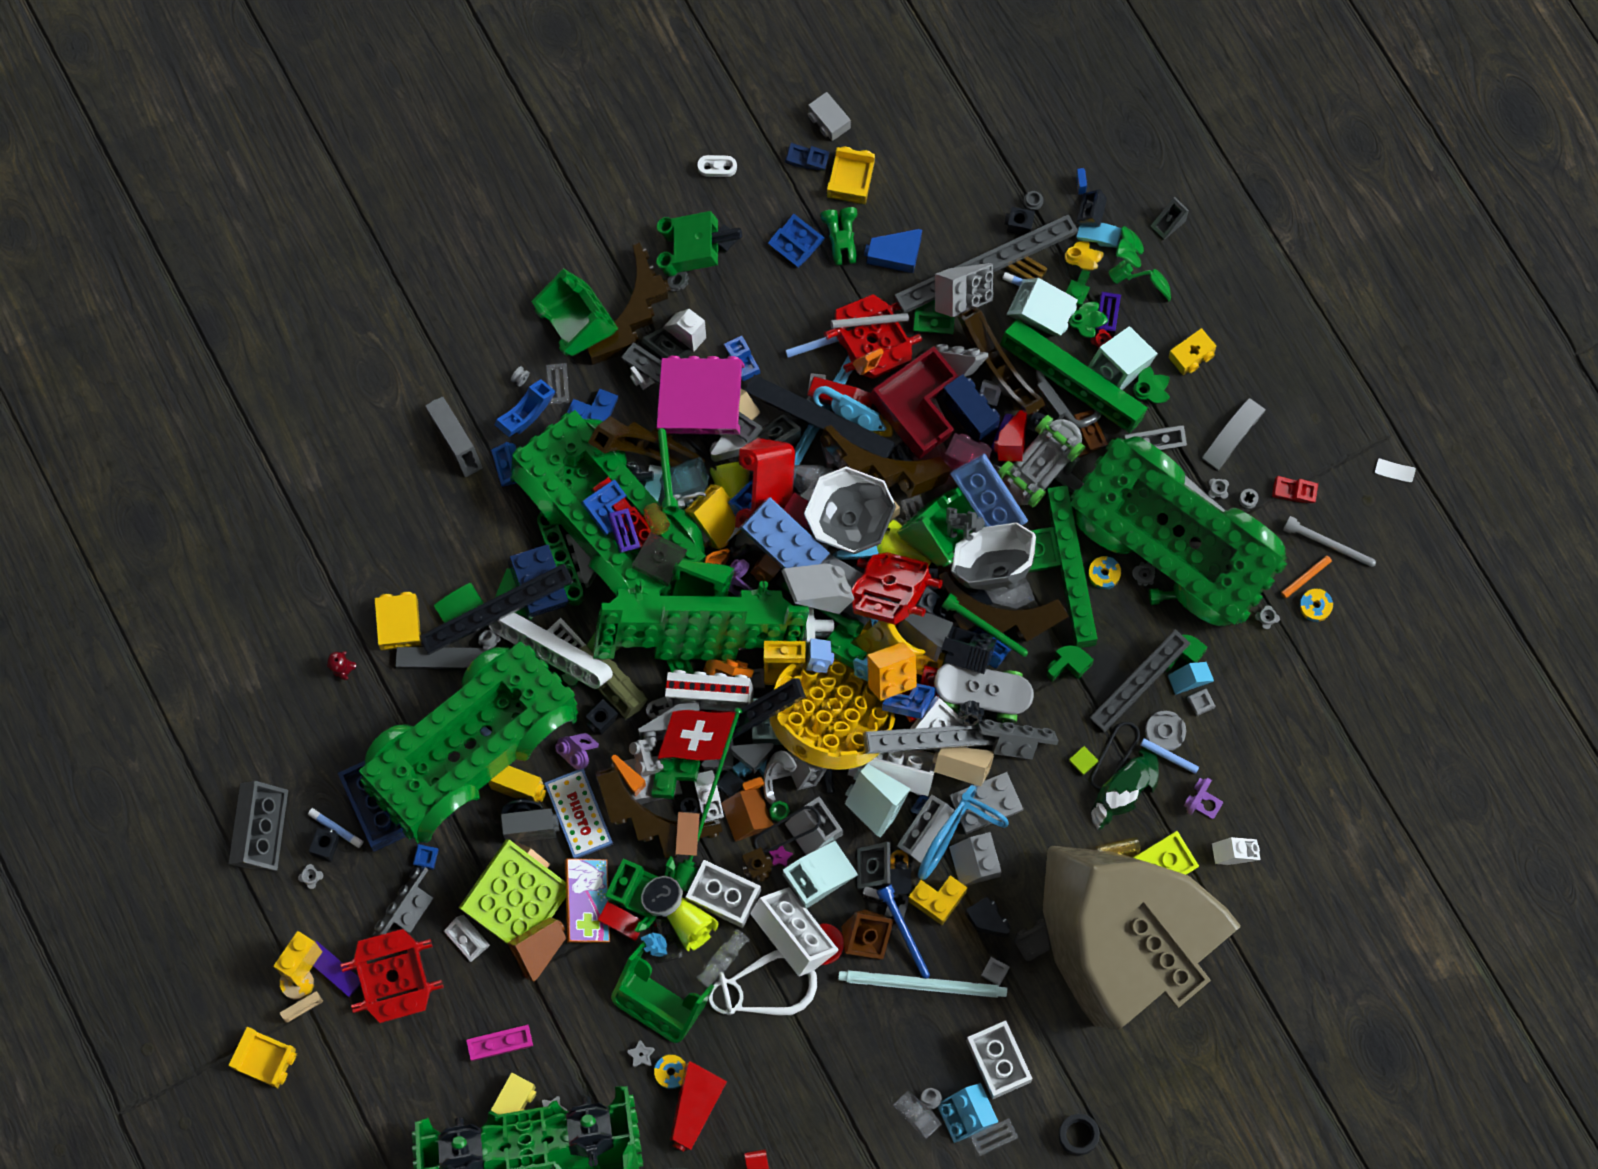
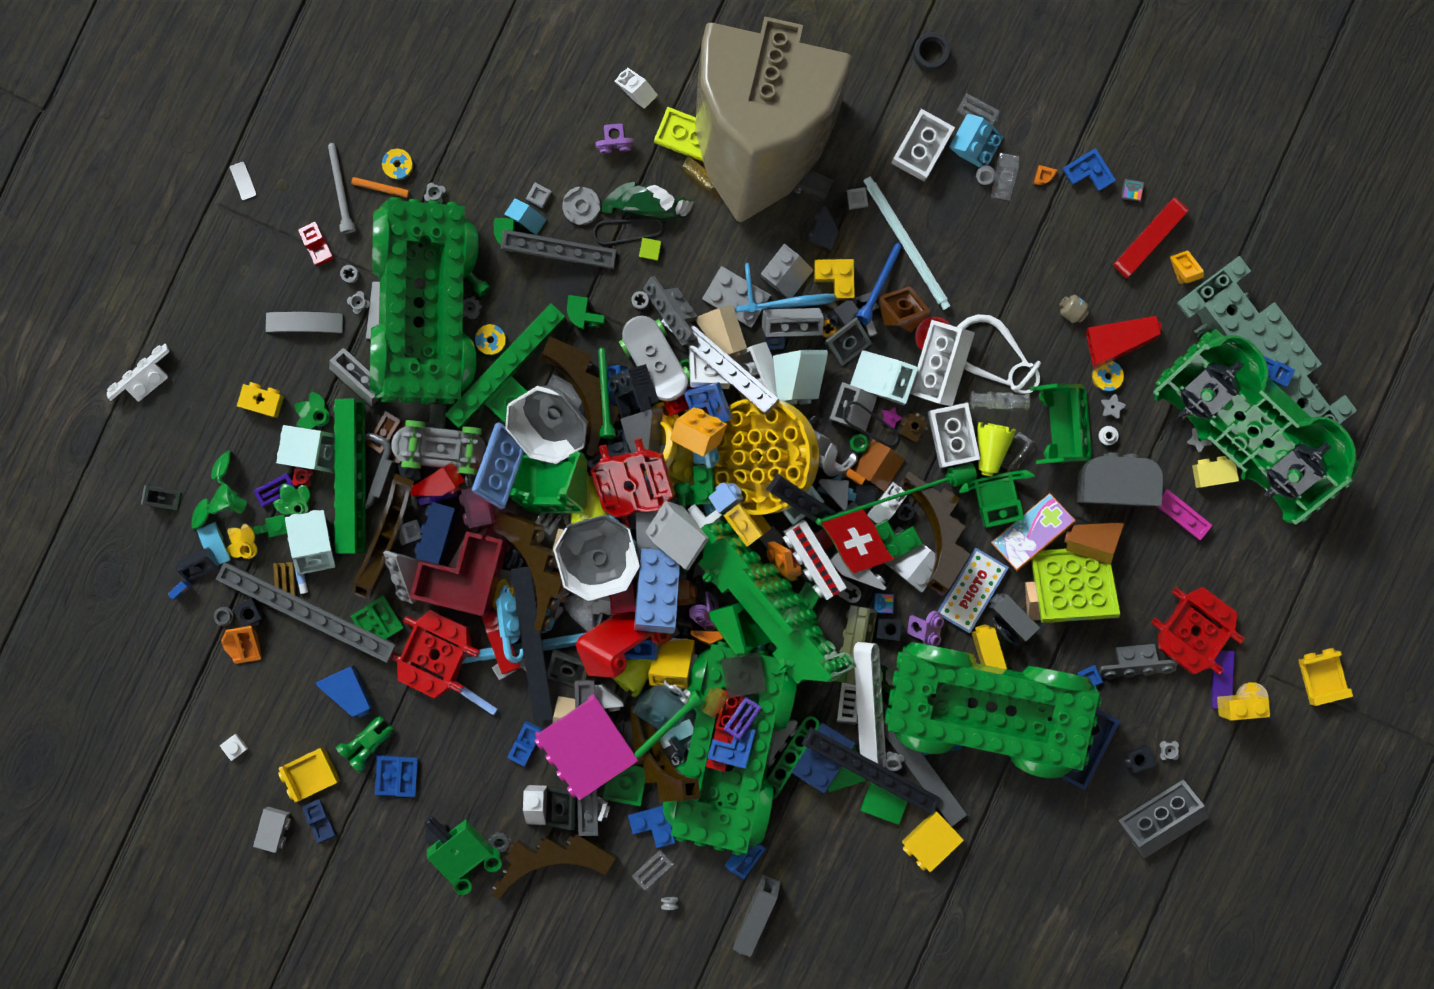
camera: 130 degrees left, 15 degrees up
tan tile [280,991,323,1023] -> none
light blue bar [308,808,363,848] -> none
dark red animal [327,651,356,680] -> none
white slope [444,915,490,962] -> none
blue arch [494,379,556,437] -> none
green windscreen [531,268,618,356] -> none
red slope [598,901,642,942] -> none
orange slope [611,755,646,797] -> none
light grey piece [629,737,664,776] -> none
black tile [641,876,683,917] -> none
dark azure plate [641,933,667,957] -> none
nougat tile [676,812,700,856] -> none
white plate [698,155,737,177] -> none
light grey bar [831,313,909,328] -> none
orange slope [853,348,884,375] -> none
light grey slope [935,263,993,317] -> none
dark grey piece [946,507,985,541] -> none
black gear [958,700,984,726] -> none
light blue bar [1140,738,1199,774] -> none
none -> white bracket [107,344,169,402]
none -> white plate [220,734,248,761]
none -> orange slope [221,626,262,664]
none -> green plate [603,765,645,806]
none -> light grey bush [632,291,649,309]
none -> tile [874,593,894,613]
none -> orange tile [1033,165,1057,185]
none -> dark tan head [1060,295,1089,323]
none -> dark grey brick [1077,453,1163,507]
none -> white plate [1099,426,1118,445]

